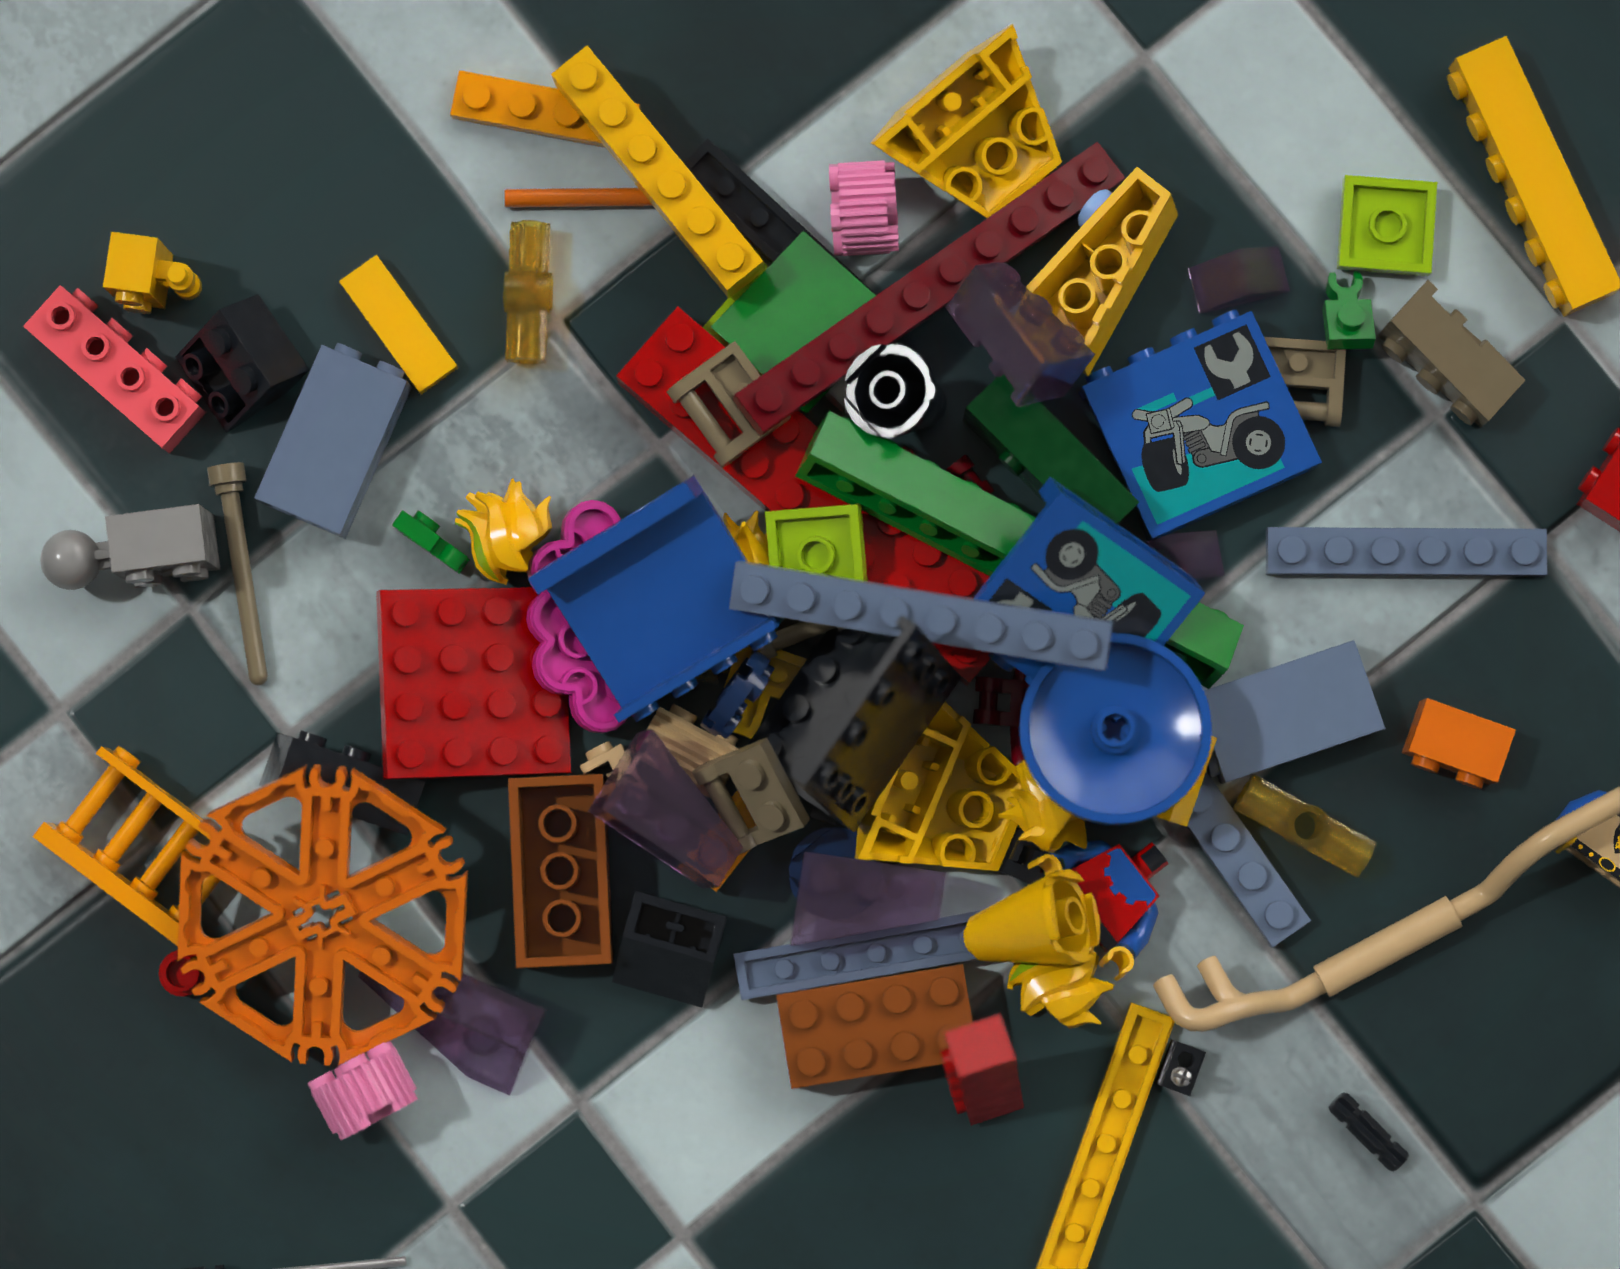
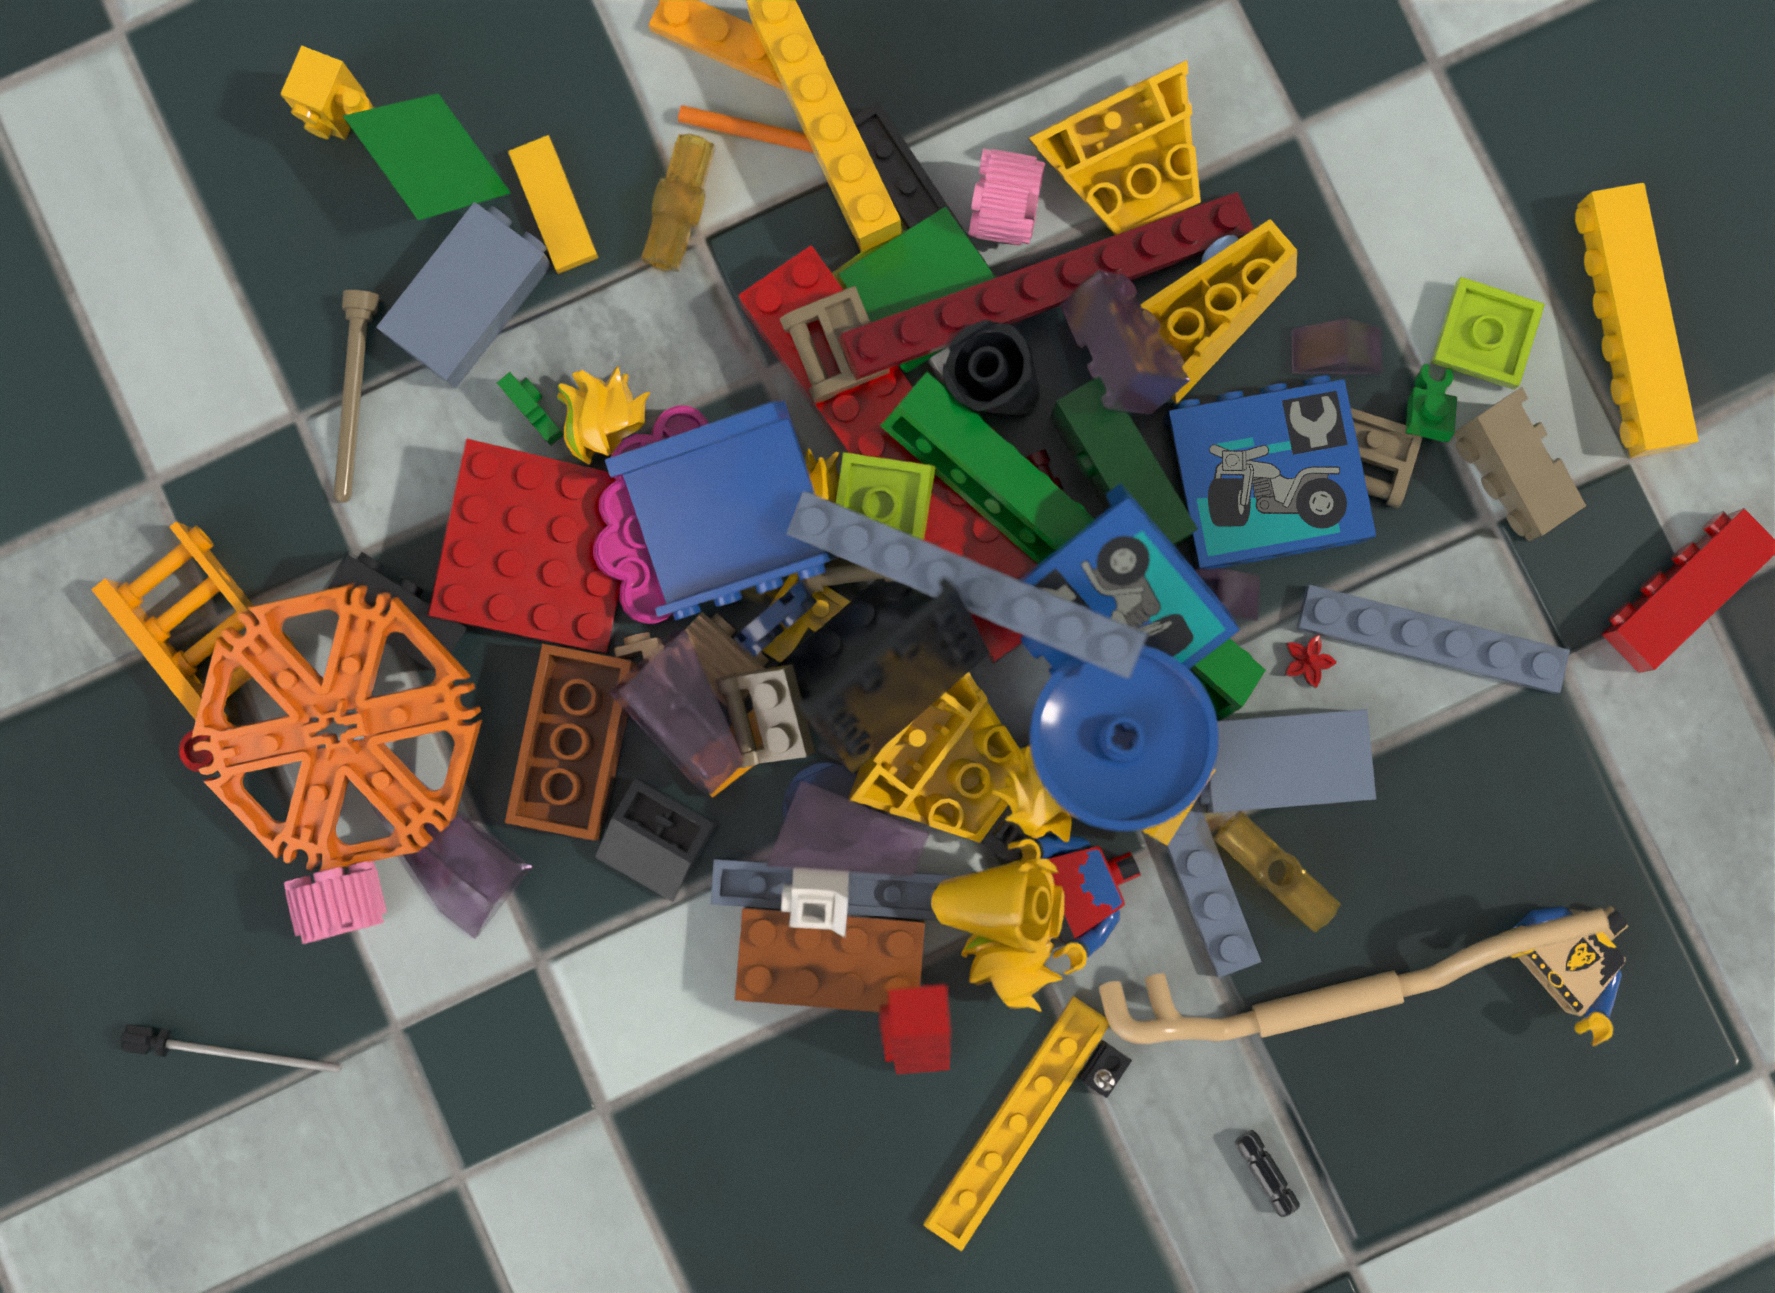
camera: 15 degrees right, 0 degrees up
coral brick [23,285,206,454] -> none
light grey brick [40,504,220,590] -> none
black slope [175,294,310,432] -> none
dark red piece [973,668,1030,767] -> none
orange brick [1402,698,1516,789] -> none
none -> green sticker [343,93,511,221]
none -> white window [781,866,849,937]
none -> red plant [1284,635,1337,688]

